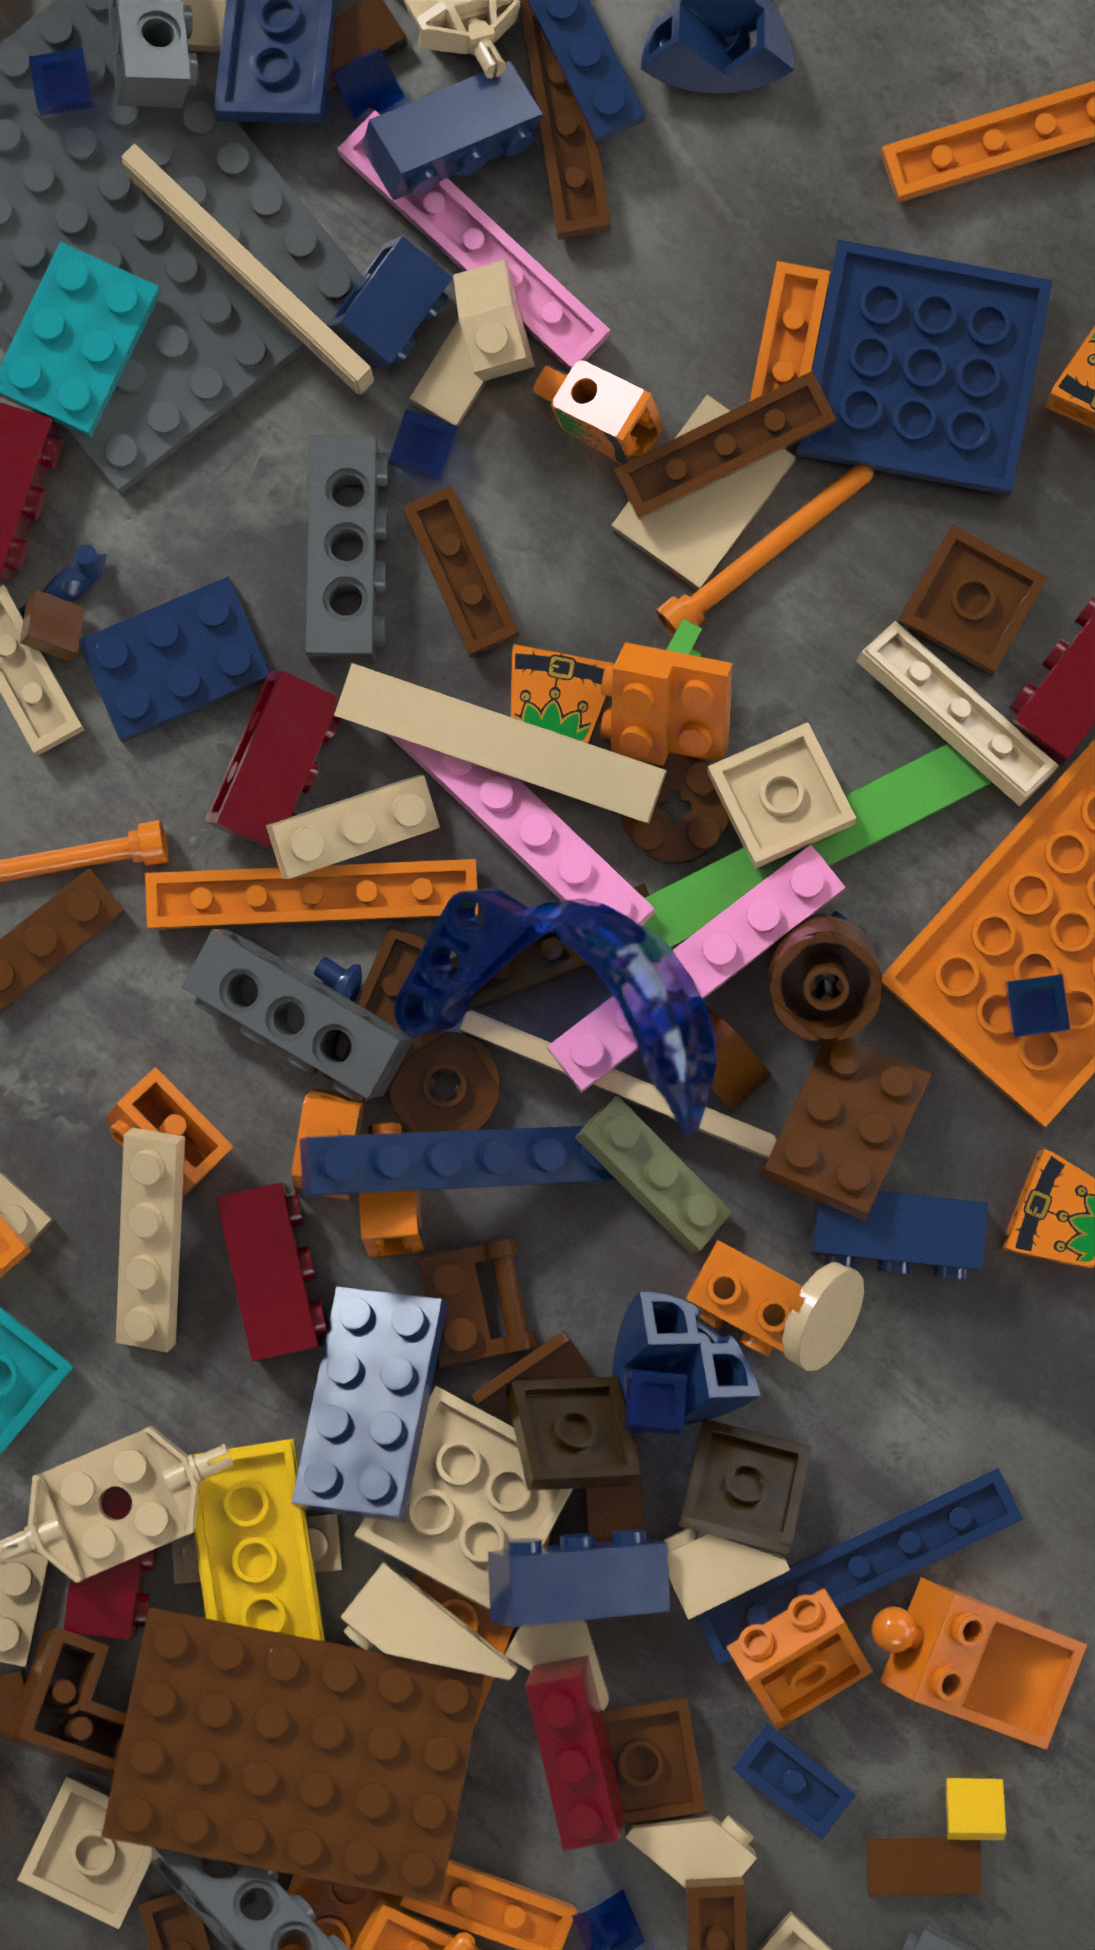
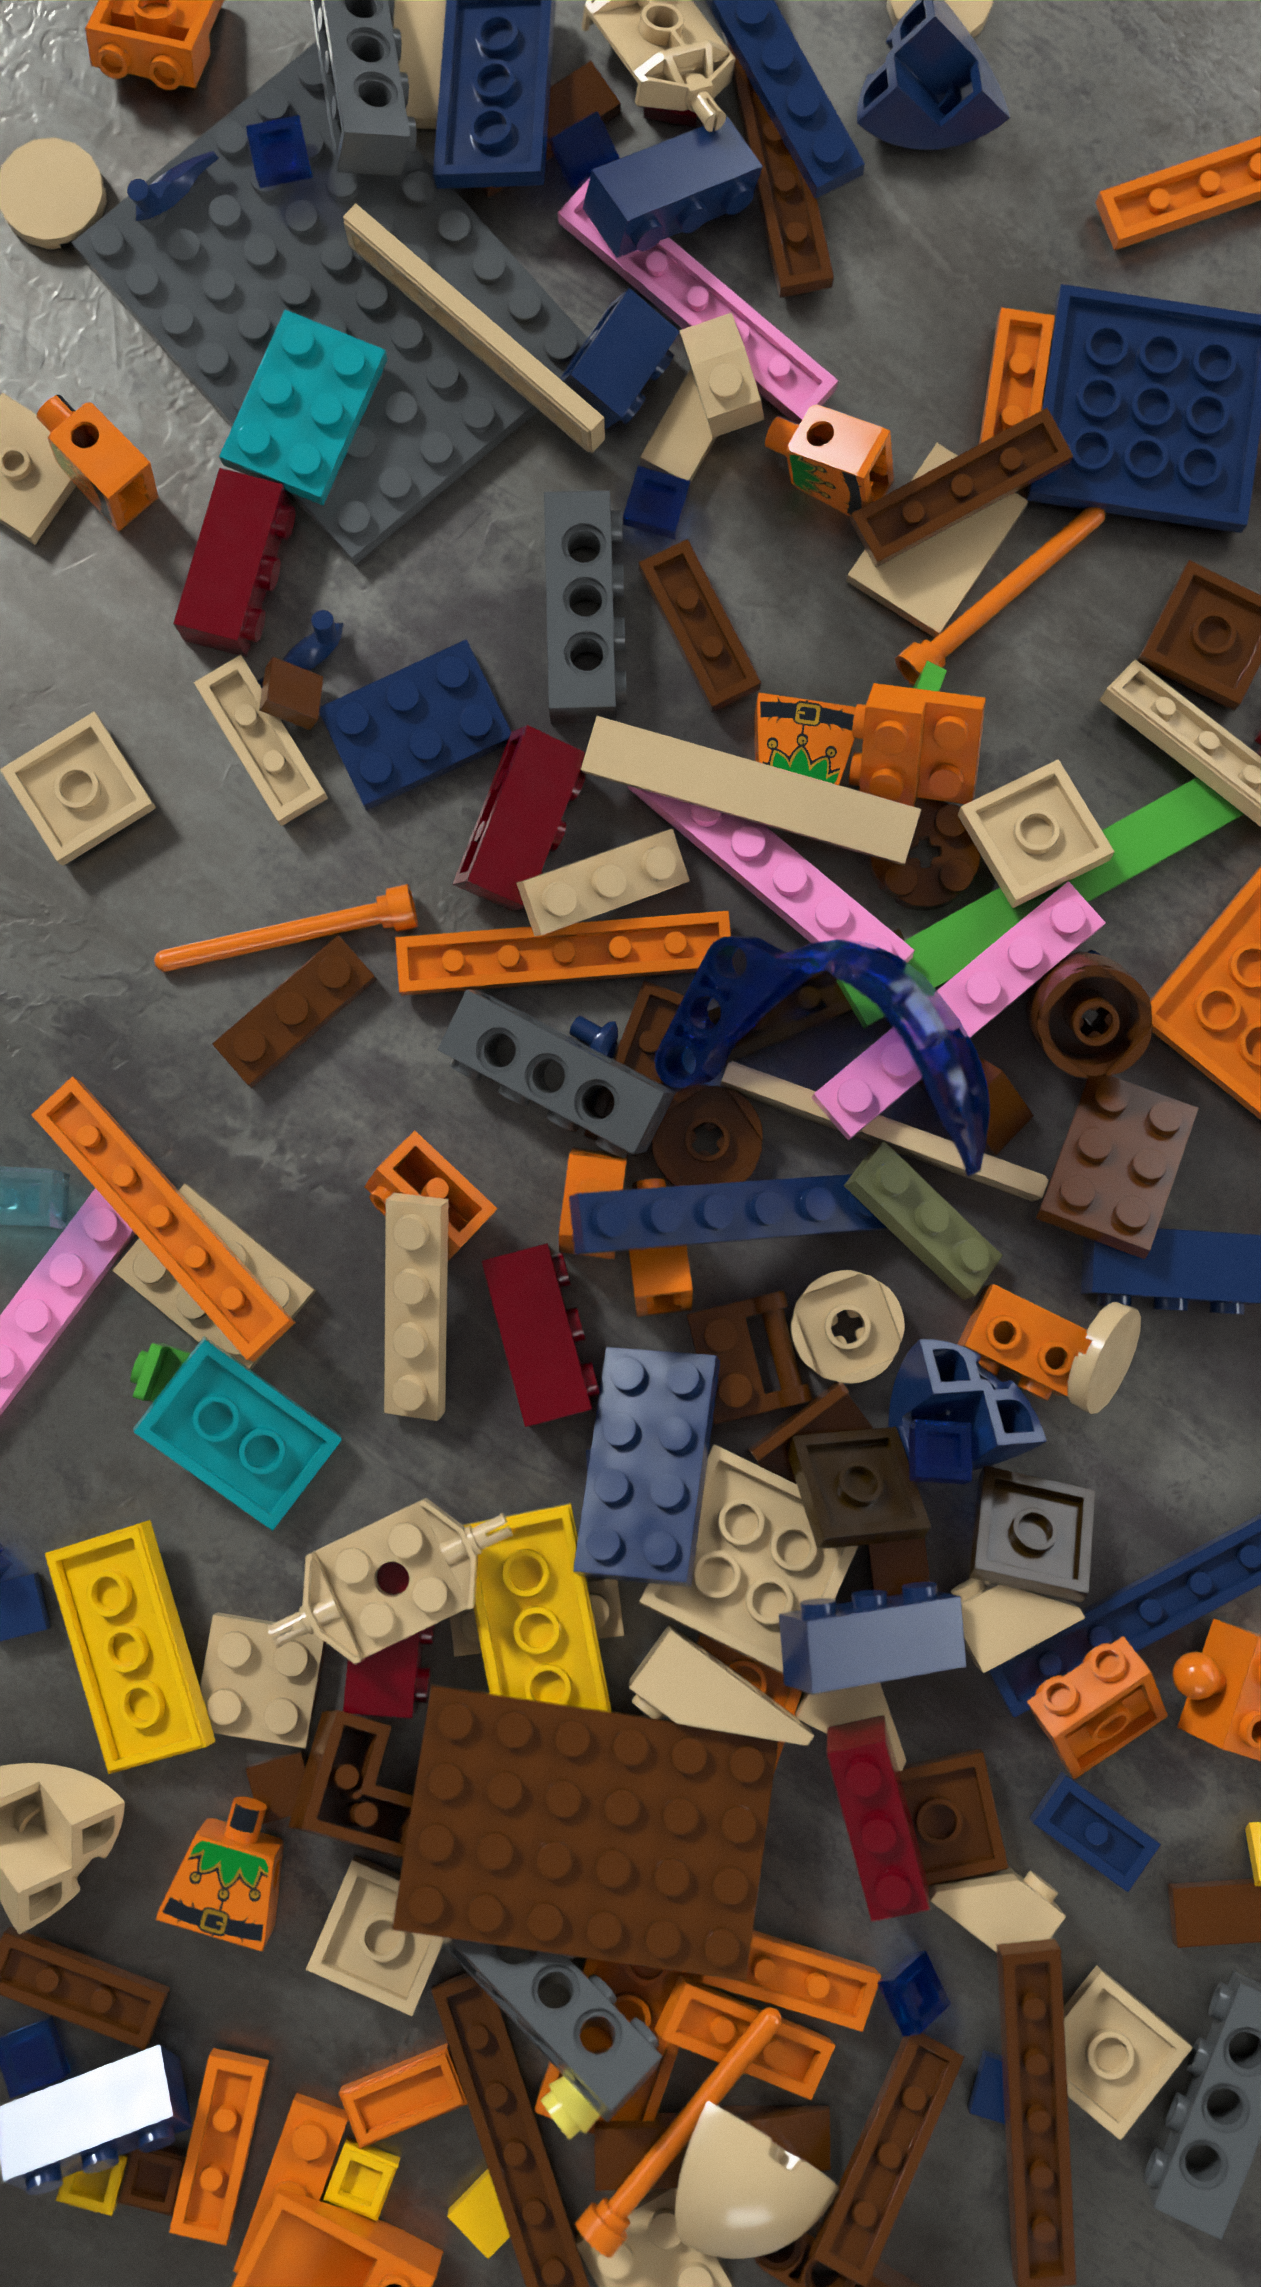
camera: 10 degrees left, 0 degrees up
none -> tan plate [790,1270,905,1384]

